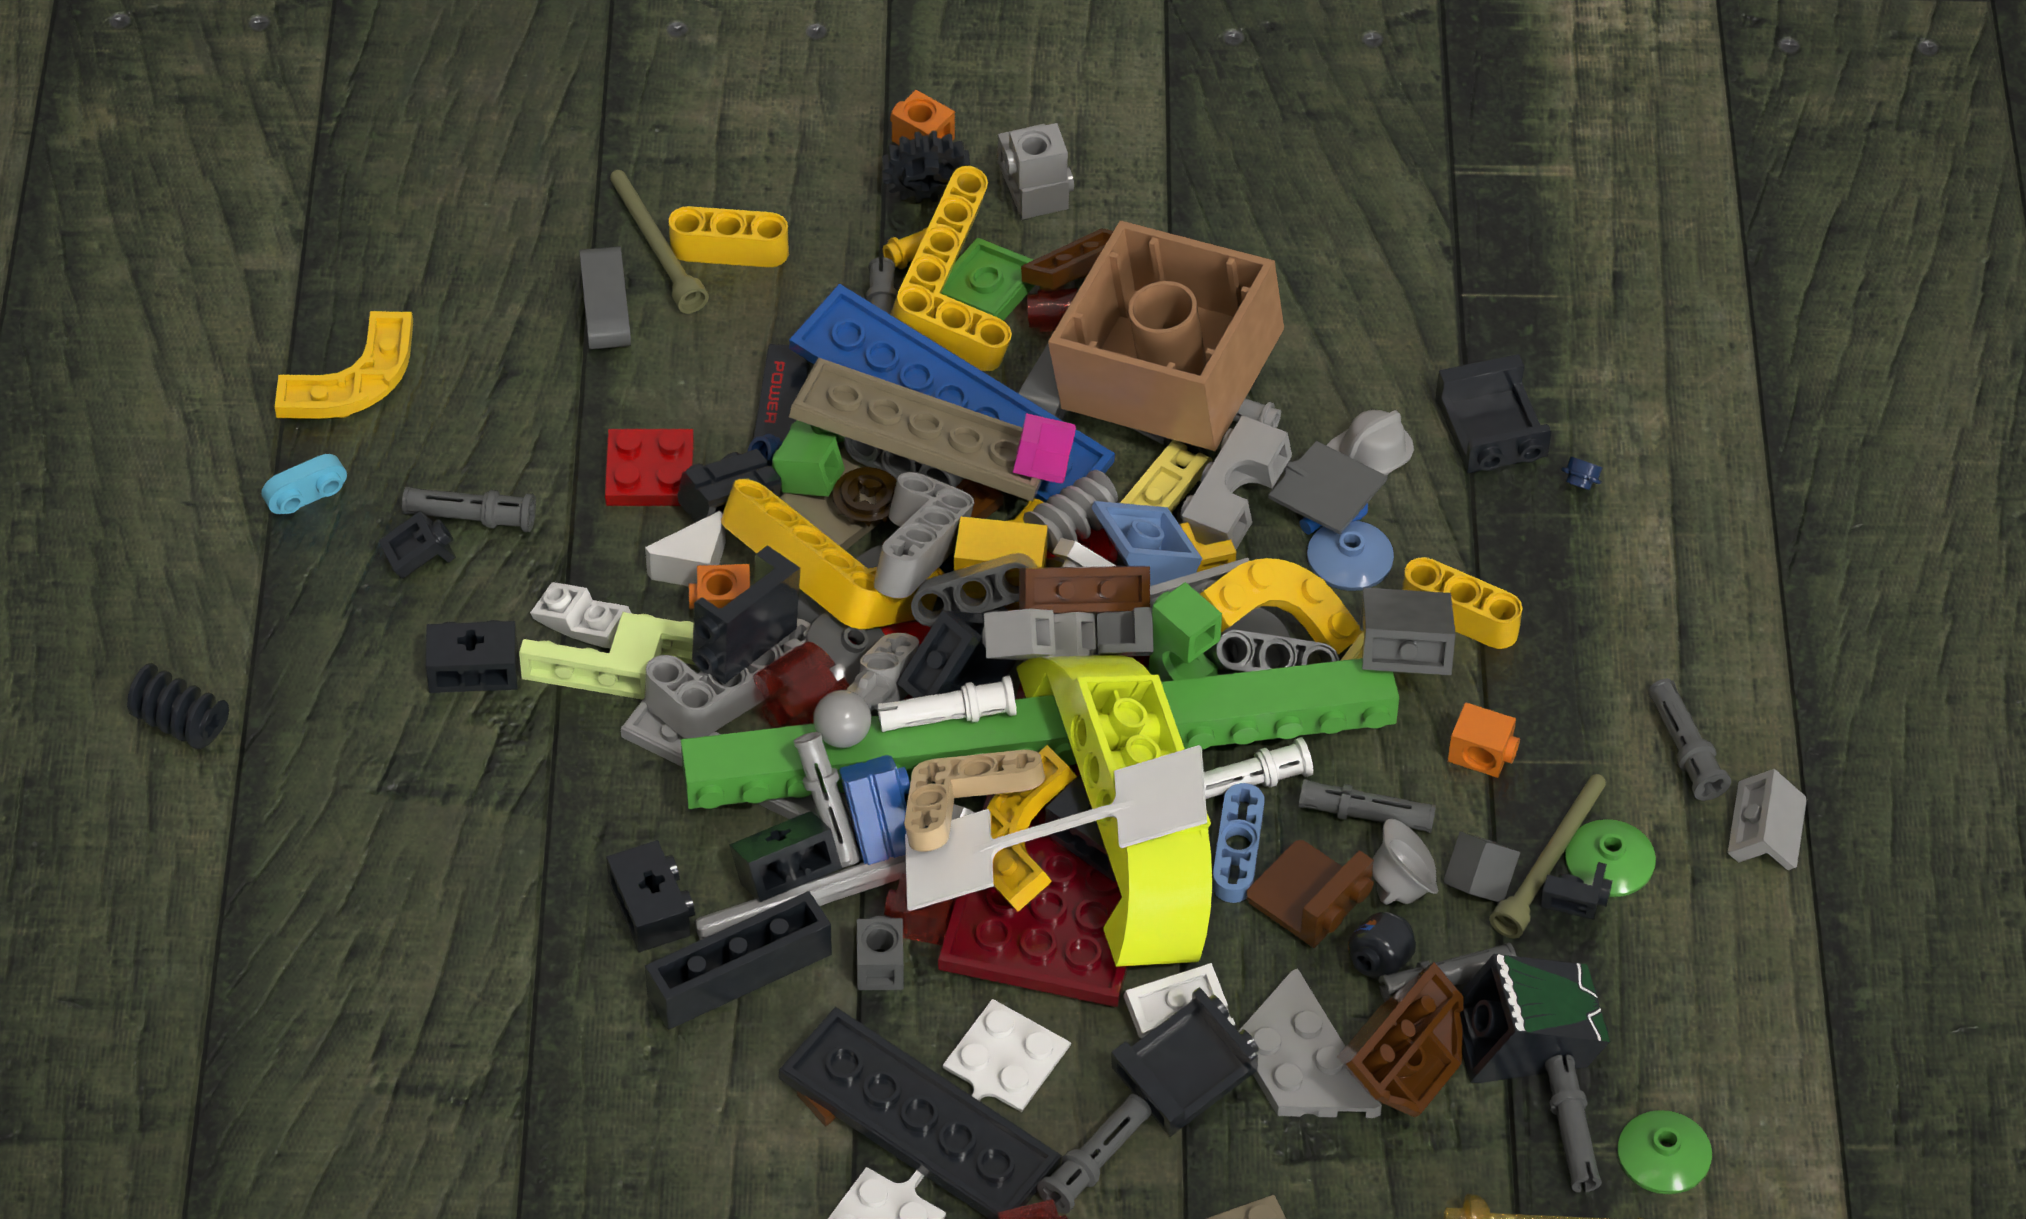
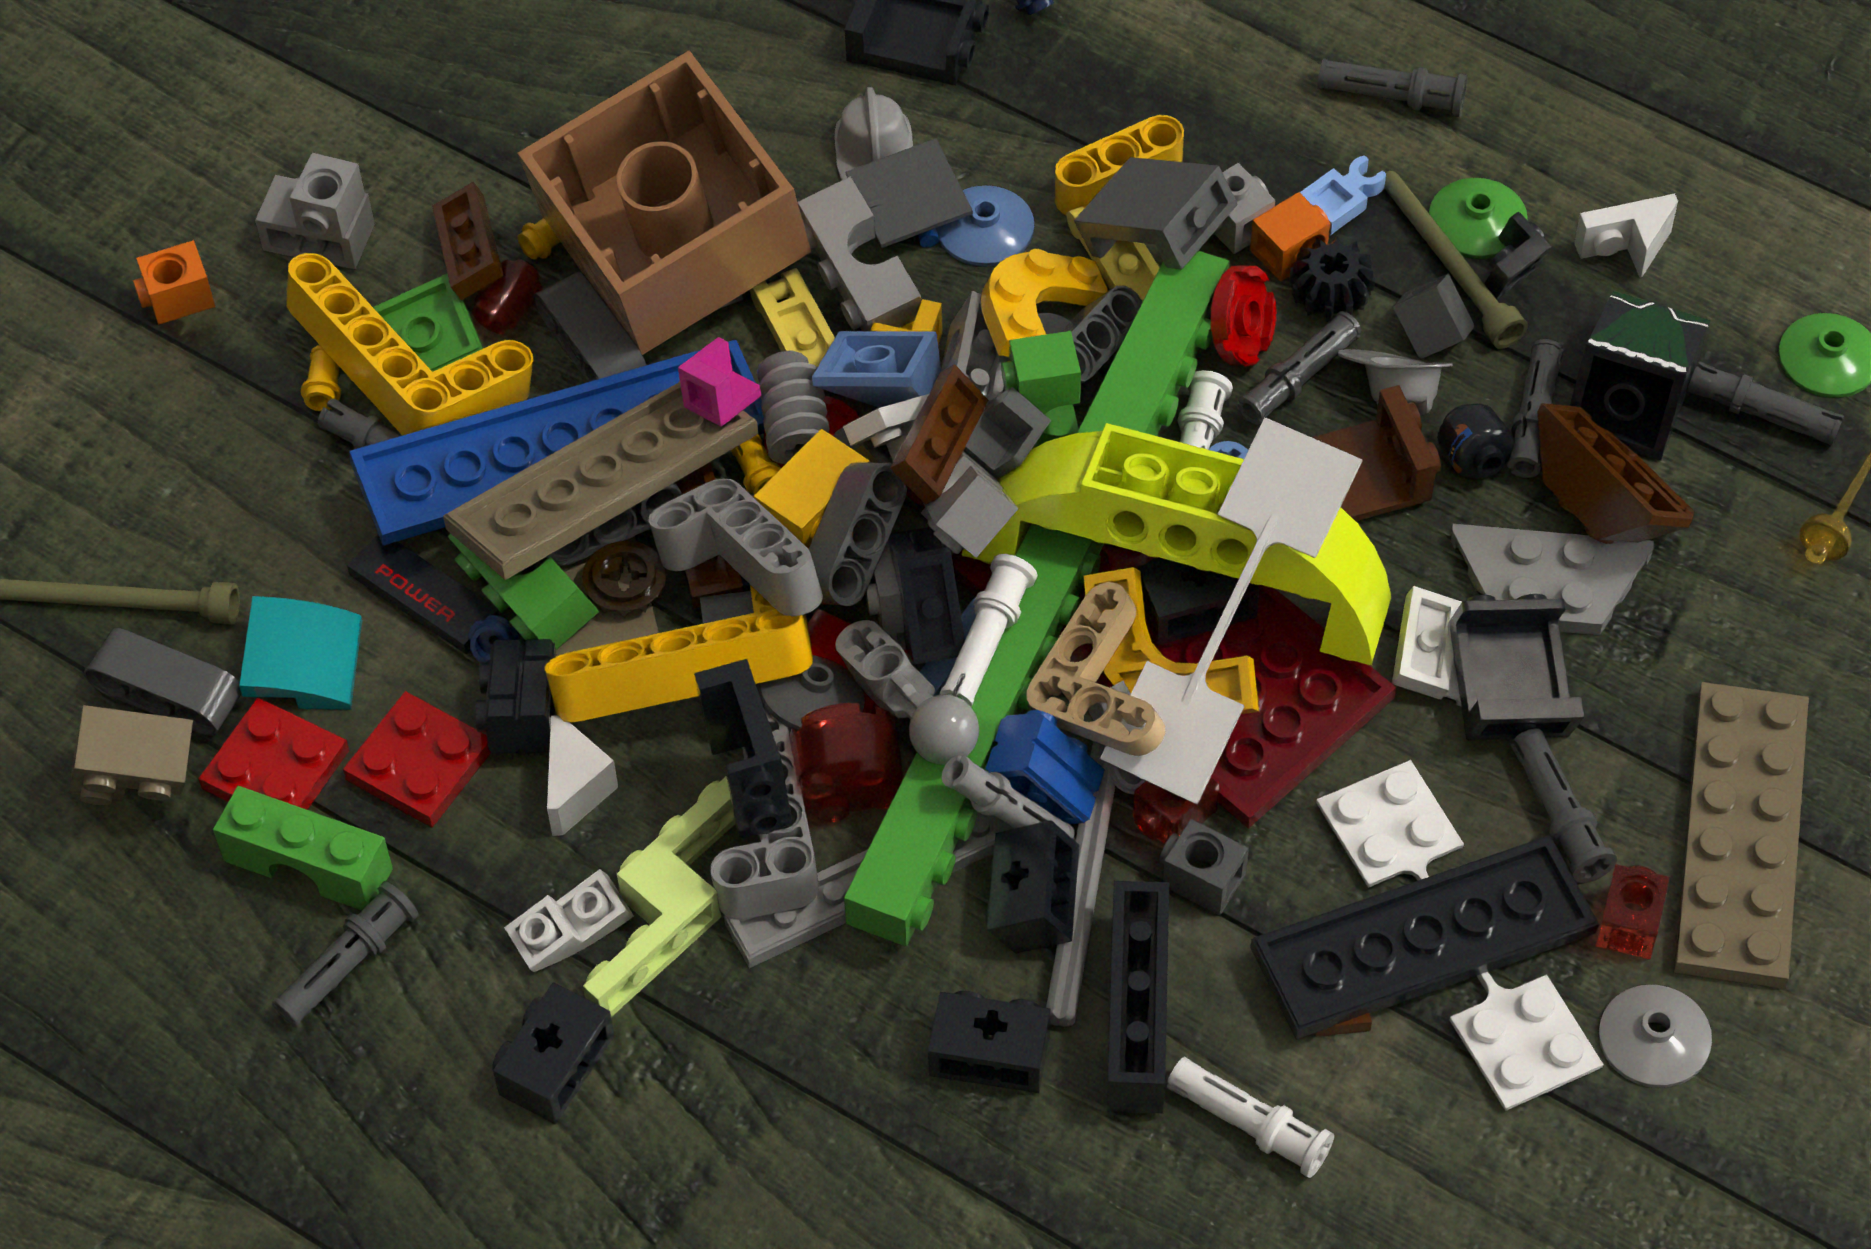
camera: 55 degrees left, 5 degrees up
medium azure plate [261,454,347,514] -> none
yellow plate [275,311,413,419] -> none
black bracket [379,511,456,578] -> none
yellow beam [669,206,789,267] -> none
orange brick [689,564,751,610] -> none
black gear [882,131,971,203] -> none
light grey panel [1728,769,1806,870] -> none
none -> dark tan brick [69,705,193,805]
none -> red plate [198,697,350,810]
none -> bright green arch [213,786,393,911]
none -> teal slope [239,596,362,710]
none -> white pin [1167,1057,1334,1178]
none -> red tile [1211,265,1276,366]
none -> light grey brick [1212,163,1275,254]
none -> black gear [1289,235,1375,322]
none -> light blue plate [1300,156,1386,235]
none -> white slope [1574,194,1678,278]

